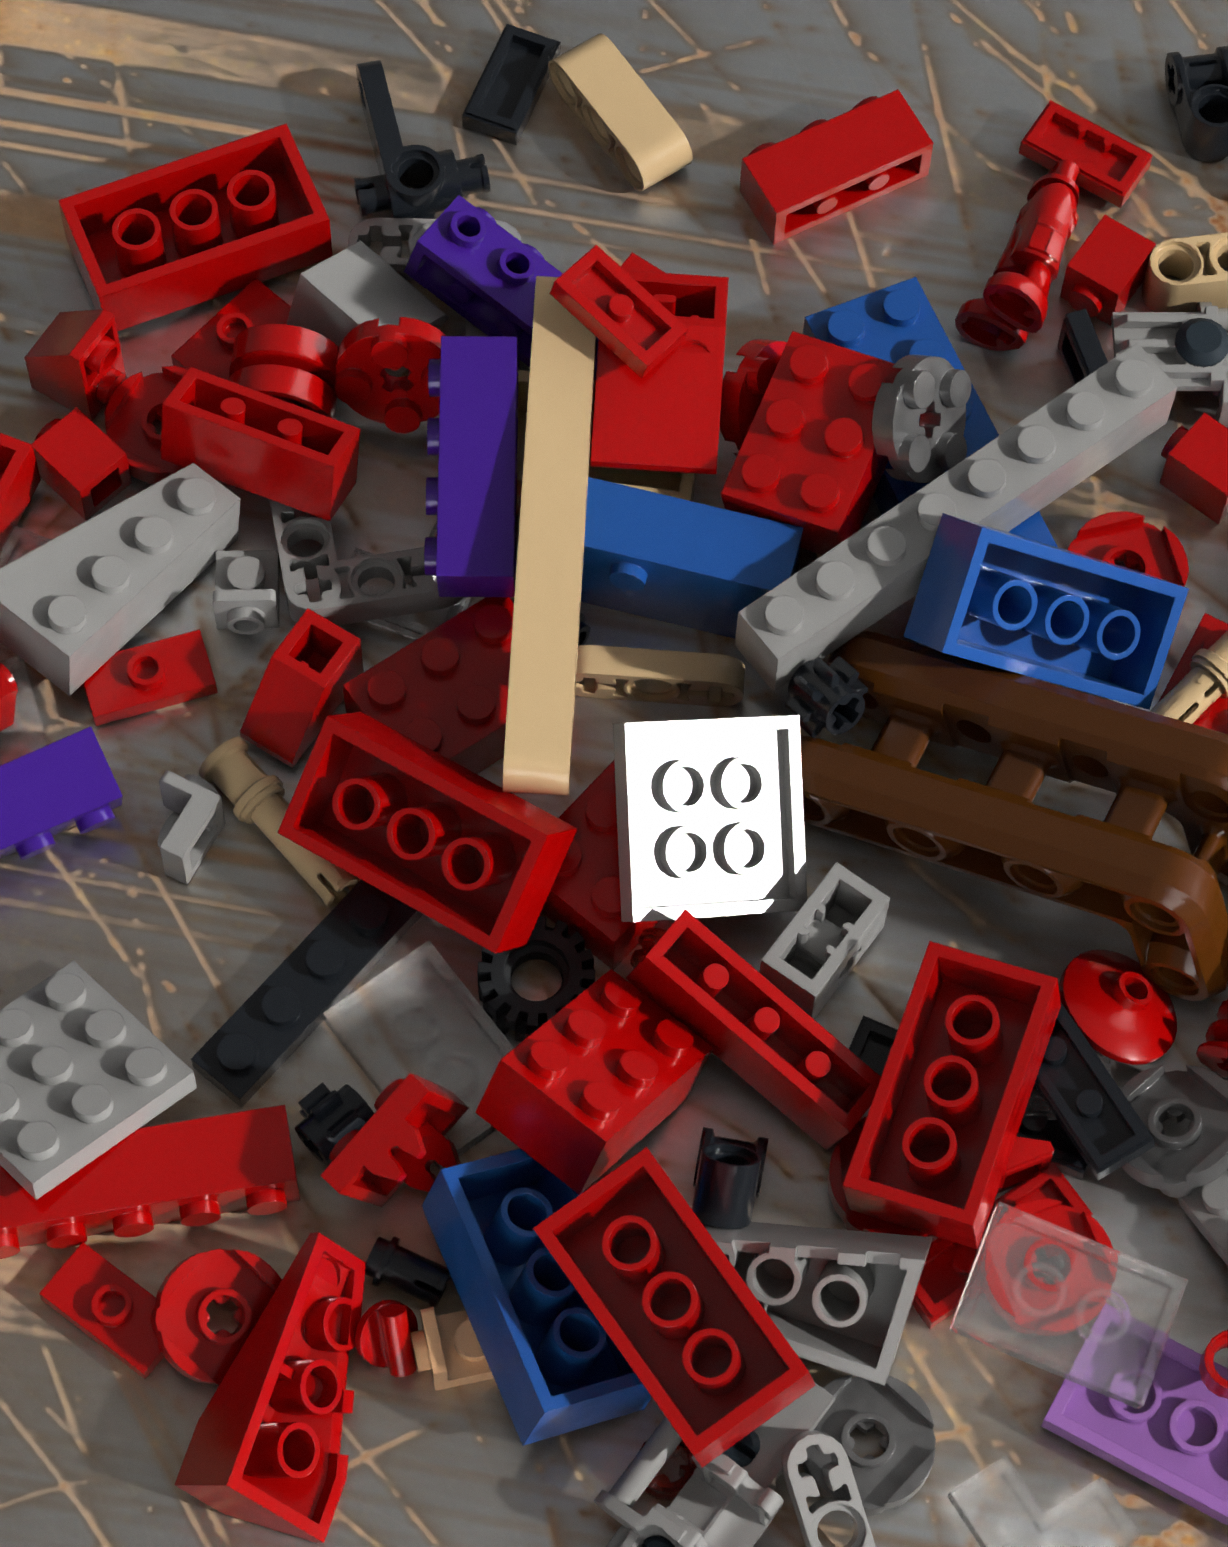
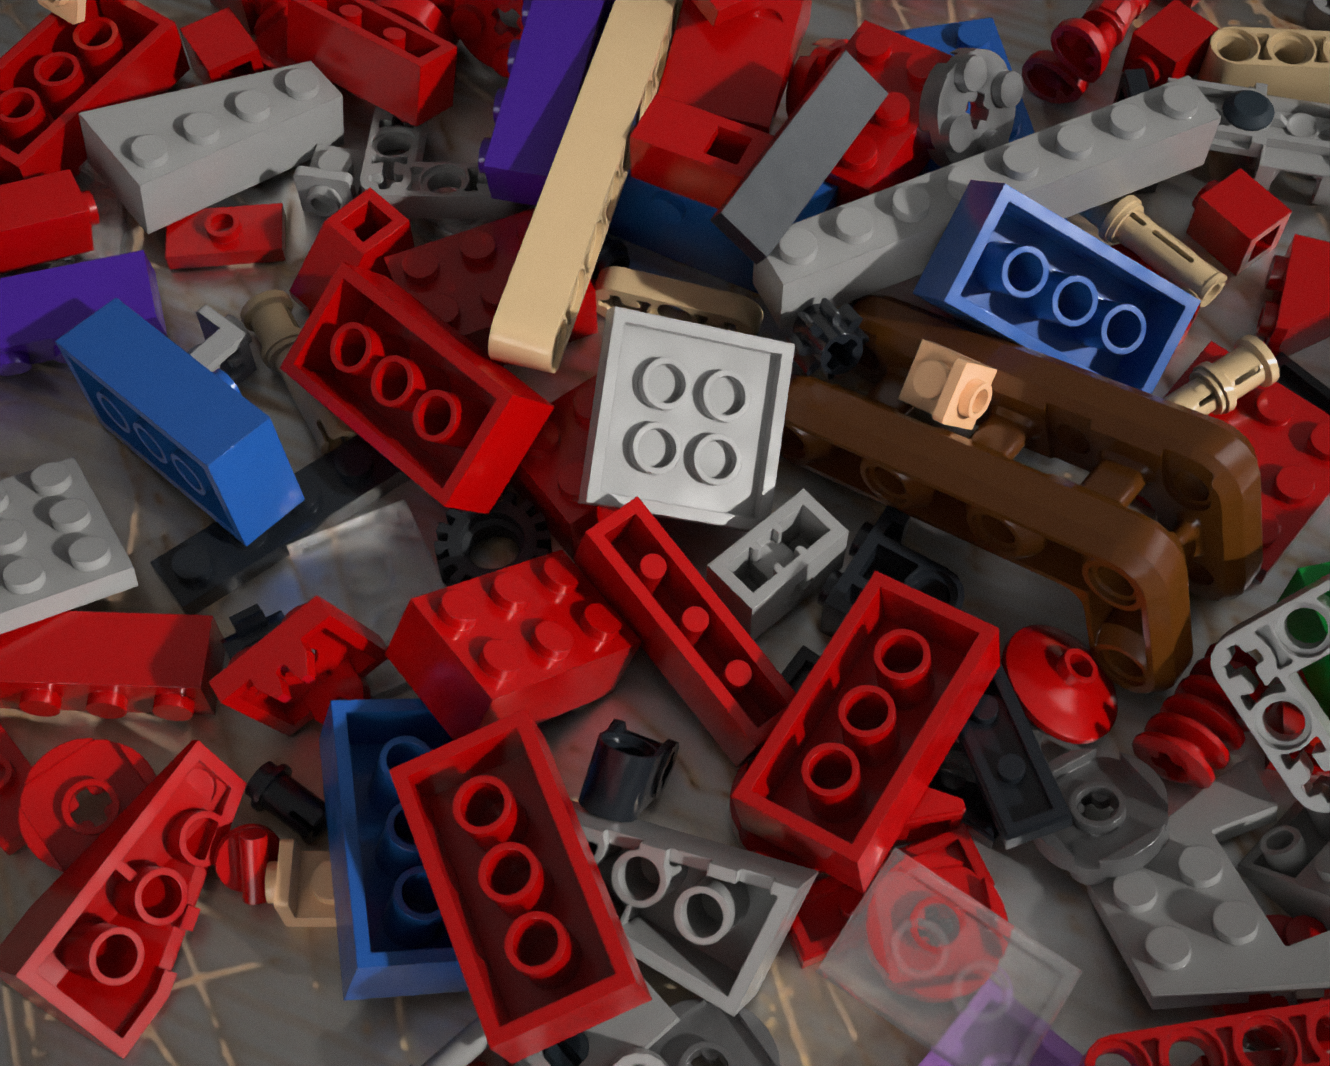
camera: 15 degrees right, 5 degrees down
none -> blue brick [55,298,305,547]
none -> red brick [630,93,775,209]
none -> tile [710,50,889,265]
none -> black pin [817,505,965,638]
none -> light nougat bracket [898,339,997,430]
none -> tan pin [1079,194,1228,307]

